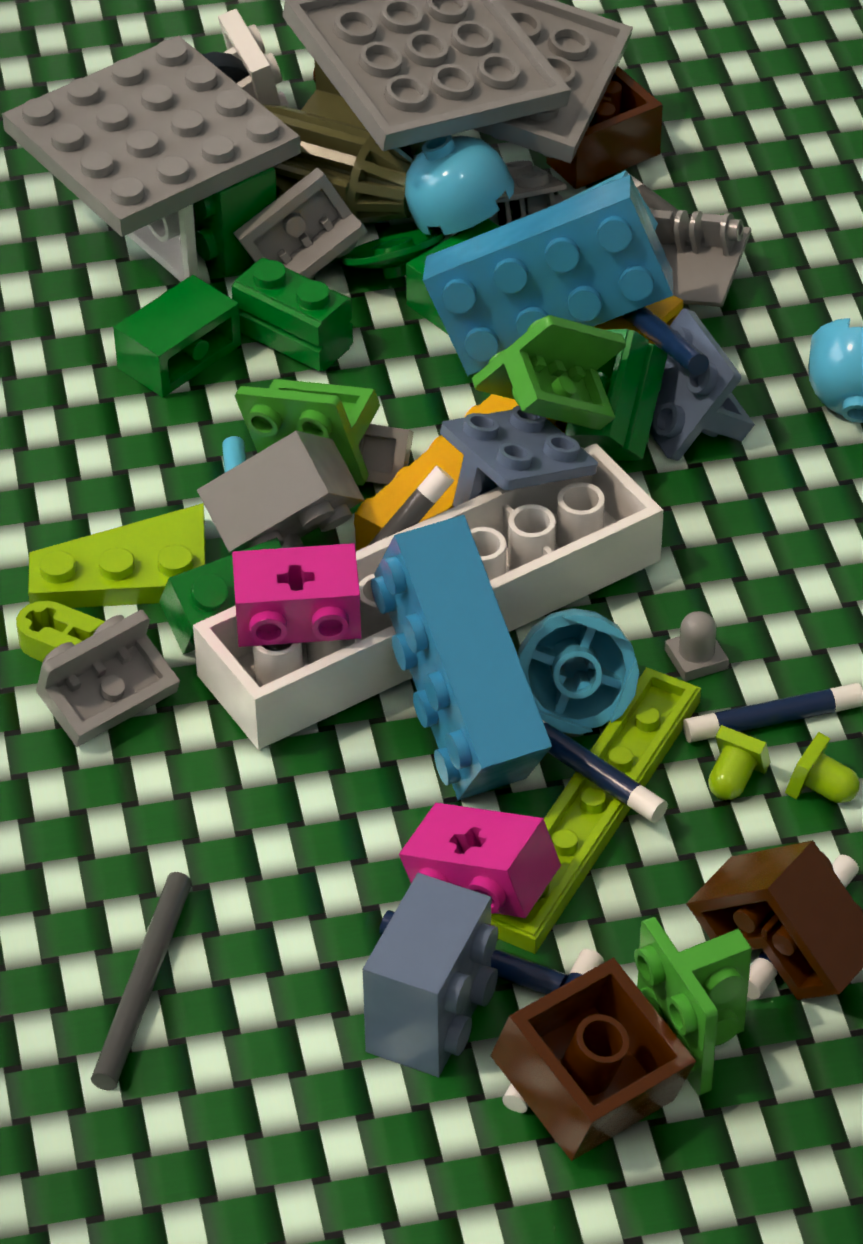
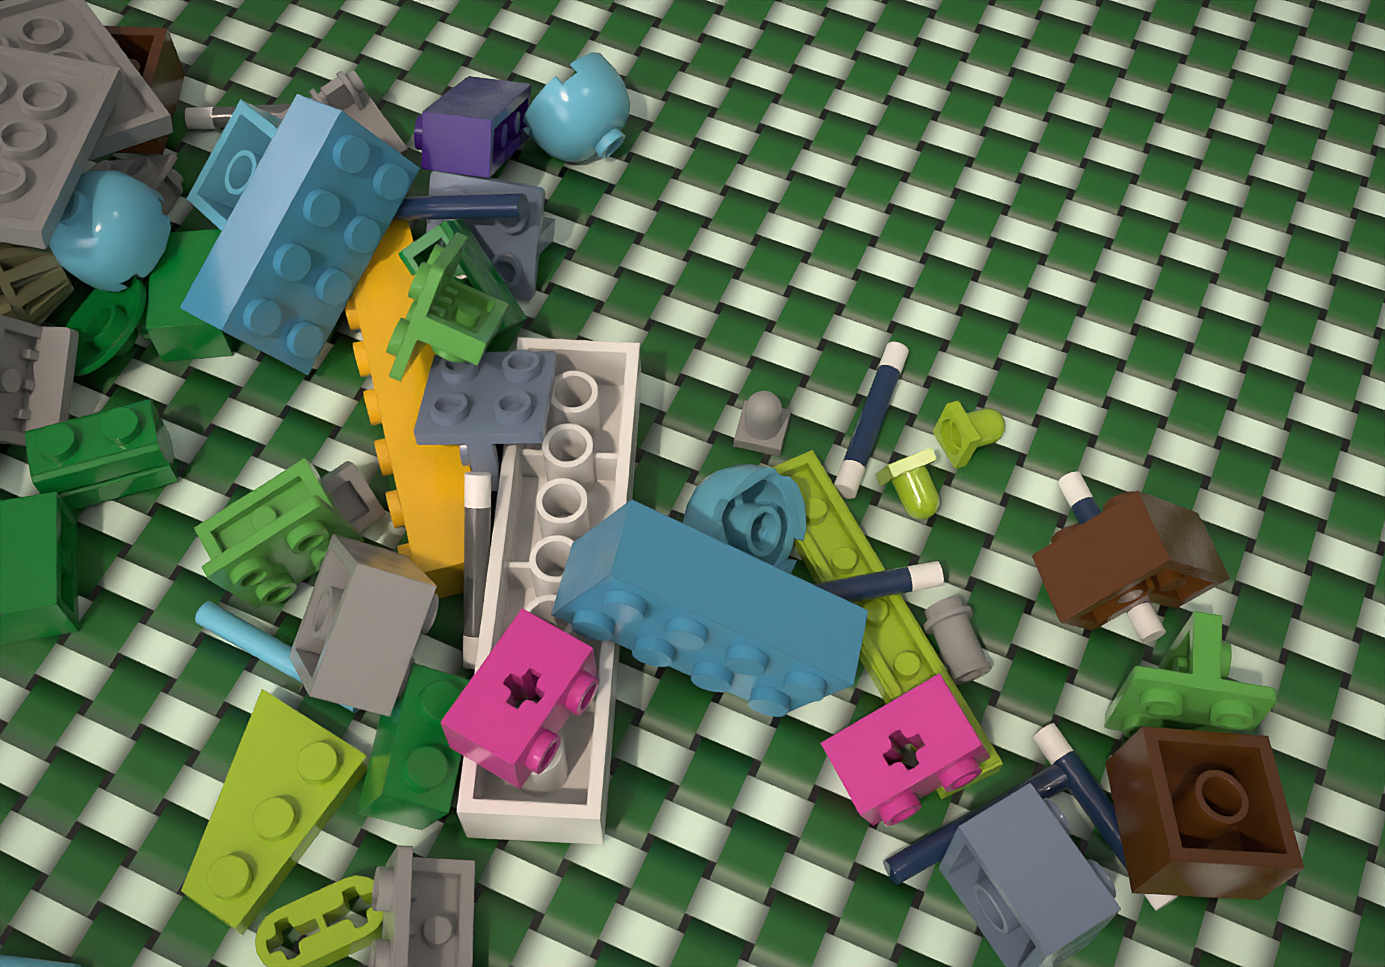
camera: 55 degrees left, 15 degrees up
none -> brick [414,76,531,178]
none -> light grey pin [923,597,992,685]

